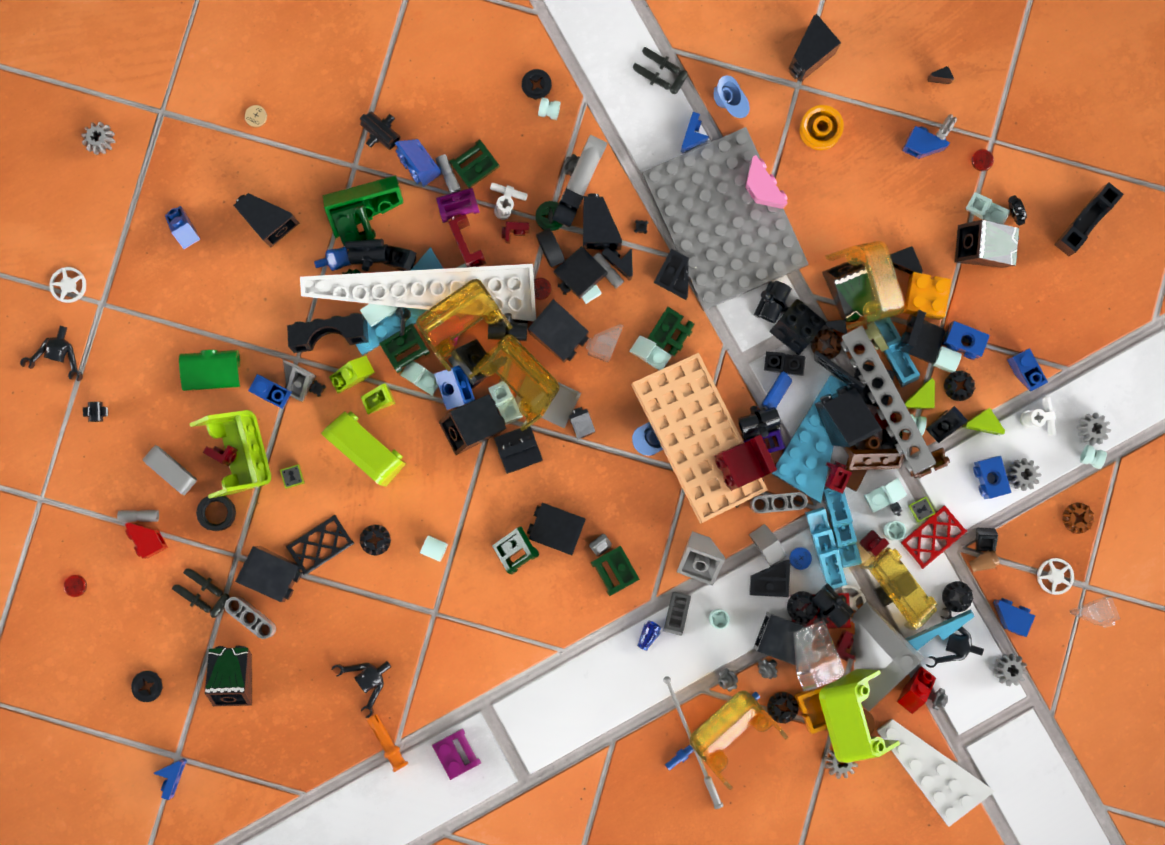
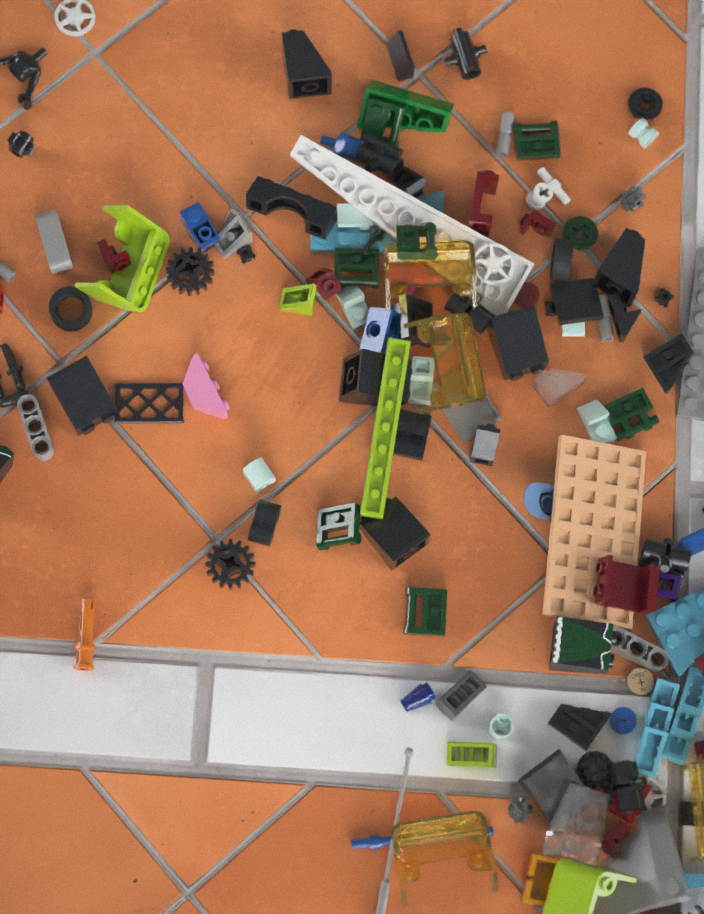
camera: 30 degrees right, 10 degrees down
slope [165,206,200,249] -> none
green panel [179,350,240,391] -> none
tile [280,464,305,489] -> none
lime windscreen [321,411,406,487] -> none
lime slope [329,356,375,393] -> none
black piece [331,661,391,718] -> none
black gear [360,525,391,555] -> none
blue slope [395,139,442,187] -> none
magenta plate [432,728,481,780] -> none
magenta plate [436,188,480,223] -> none
light grey piece [552,135,607,227] -> none
dark grey slope [589,534,612,556] -> none
light grey slope [677,531,725,586] -> none
dark grey plant [718,668,738,692] -> none
light grey slope [749,524,787,567] -> none
black gear [767,692,799,724] -> none
none -> black gear [166,247,215,296]
none -> bright pink slope [183,353,230,419]
none -> black gear [205,539,256,590]
none -> black axle [248,499,282,547]
none -> dark red bracket [305,268,342,300]
none -> lime tile [360,337,411,519]
none -> black slope [386,30,415,81]
none -> dark green plate [396,222,438,260]
none -> lime slope [447,742,497,768]
none -> white wheel [472,243,514,285]
none -> slope [549,617,617,674]
none -> tan piece [627,668,654,695]

